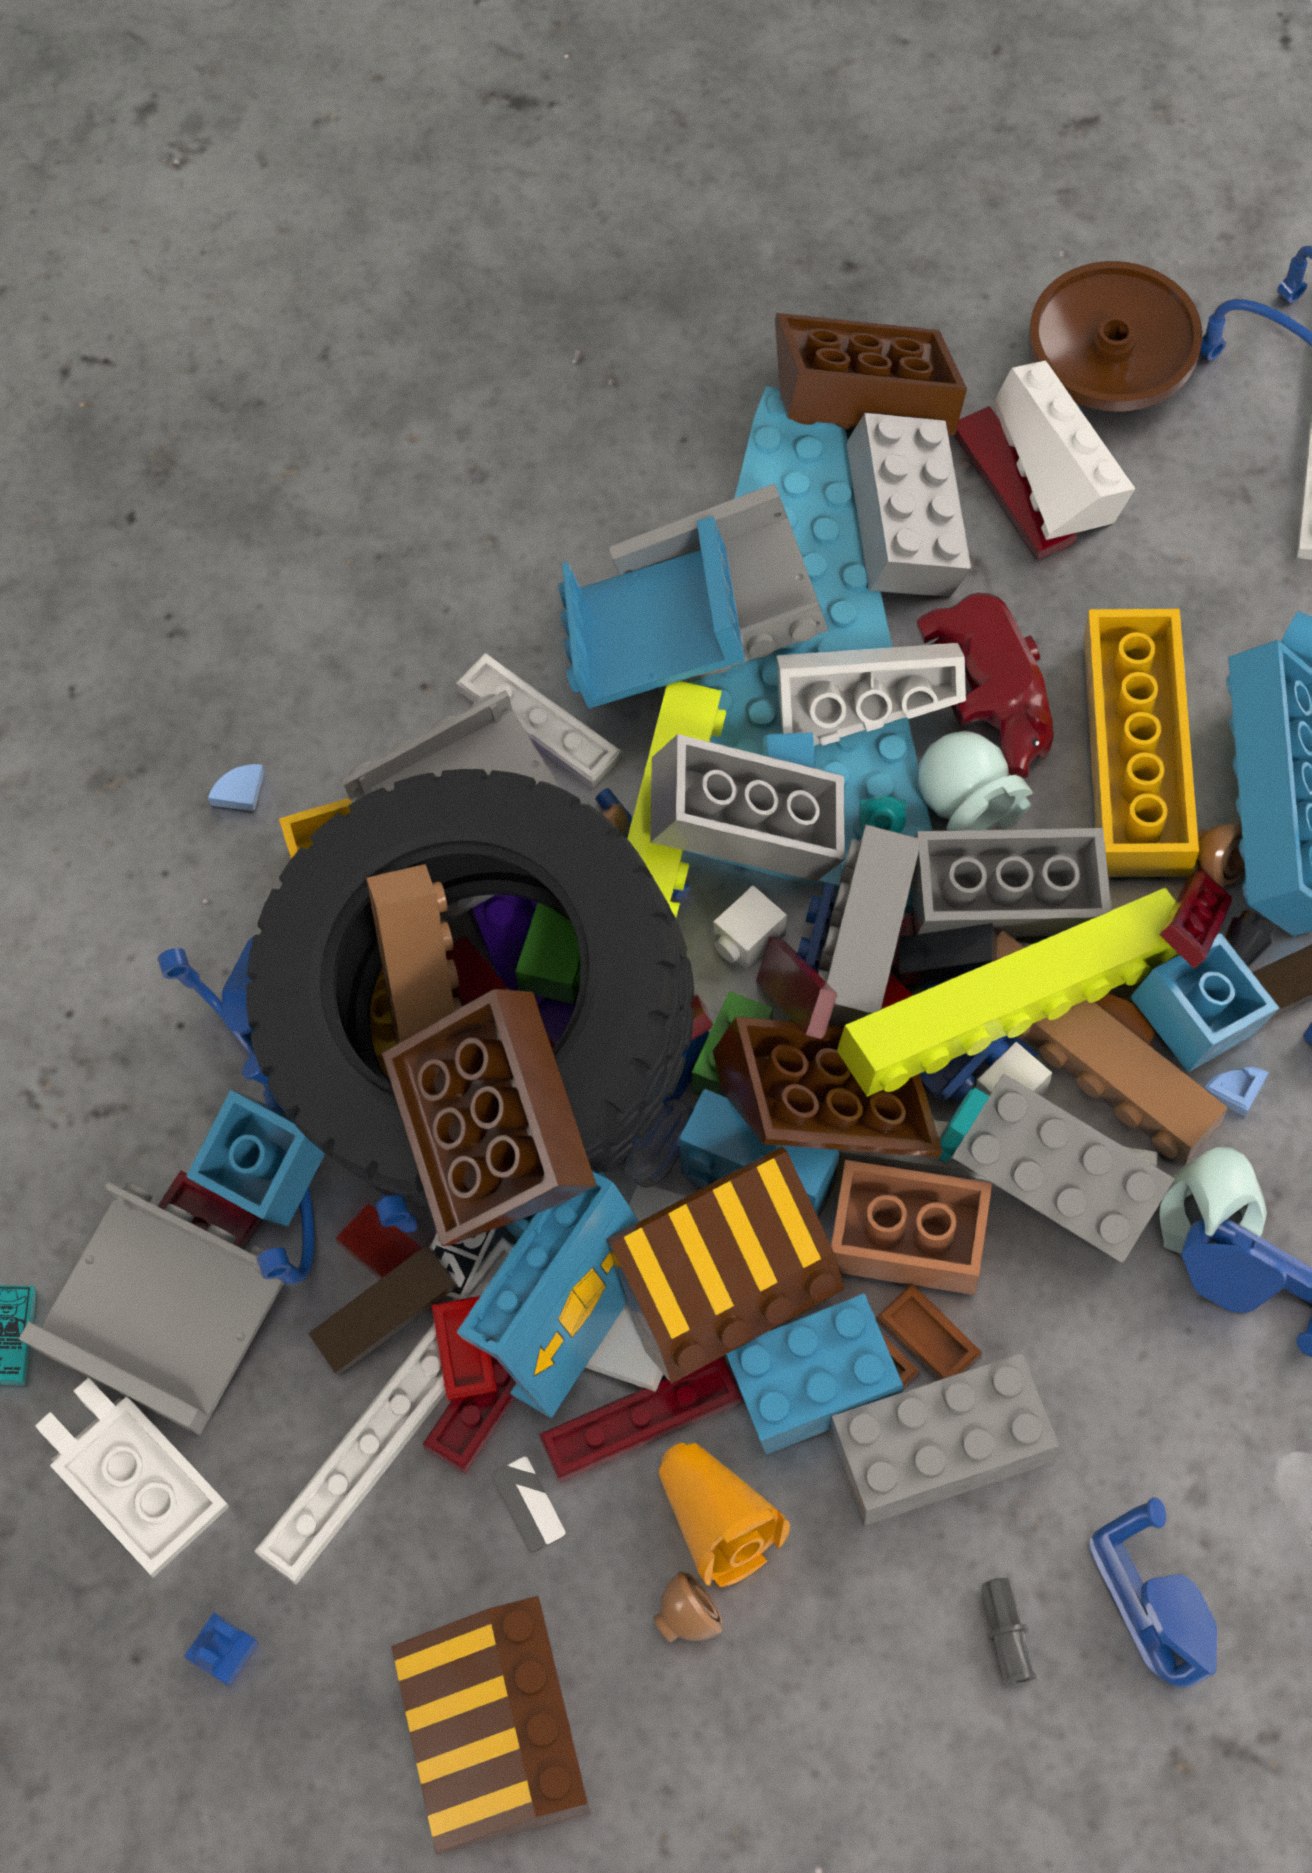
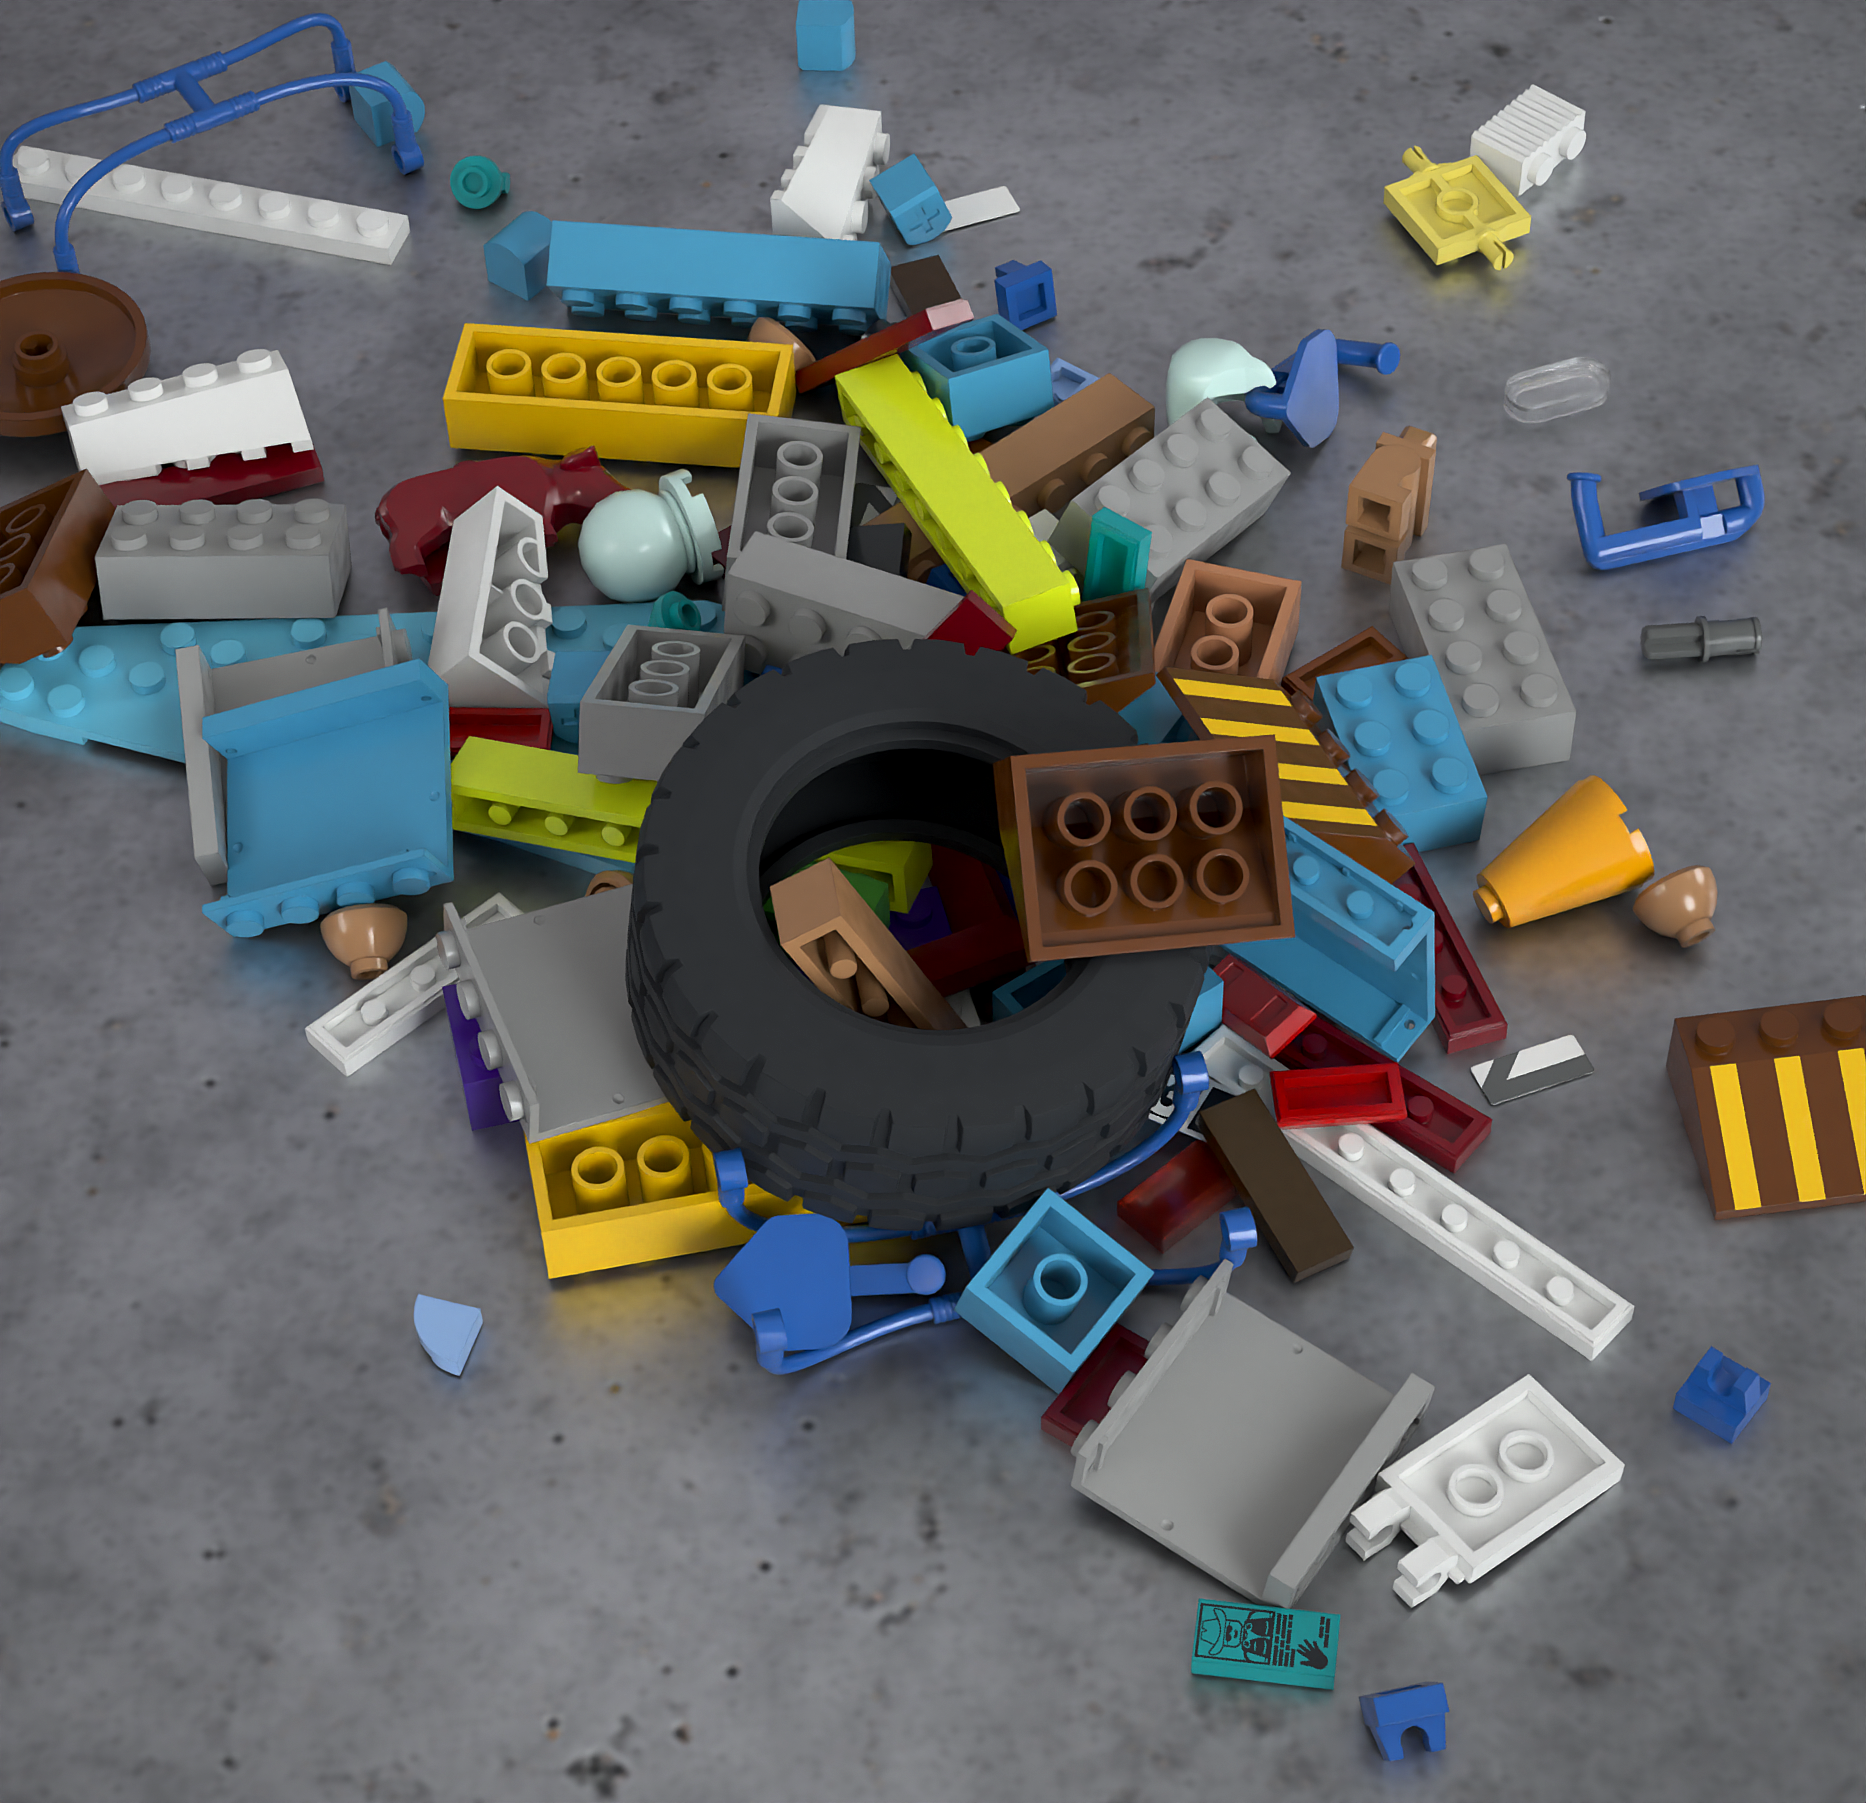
camera: 85 degrees left, 15 degrees down
none -> medium nougat brick [320,903,407,980]
none -> red tile [449,707,554,760]
none -> medium nougat hips [1341,426,1437,585]

